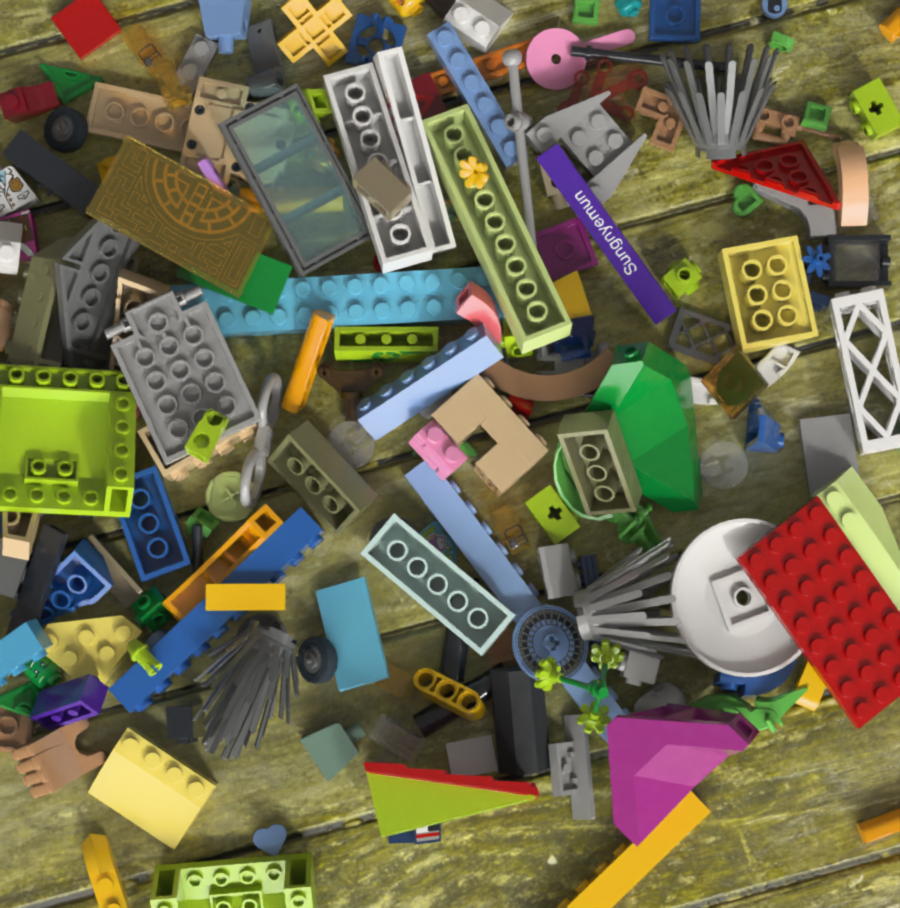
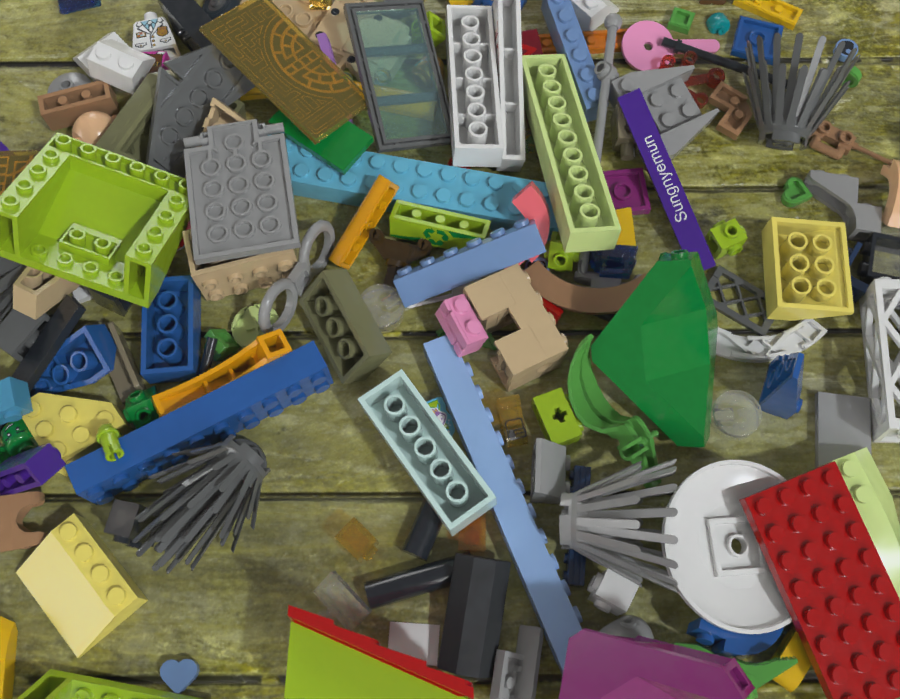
camera: 15 degrees right, 15 degrees down
lime leg [185,408,229,464] -> none
yellow tile [205,584,286,611] -> none
black wheel [297,637,338,684] -> none
sand green torso [300,721,367,781] -> none
medium azure tile [315,577,390,692] -> none
dark tan brick [352,157,412,221] -> none
yellow beam [413,668,486,721] -> none
yellow plant [459,156,489,189] -> none
piece [512,605,588,683] -> none
lime plant [534,639,625,734] -> none
olive brick [557,409,642,516] -> none
clear orange tile [701,346,769,420] -> none
red tile [711,140,841,210] -> none
bright green tile [800,101,832,132] -> none
blue plant [801,244,831,277] -> none

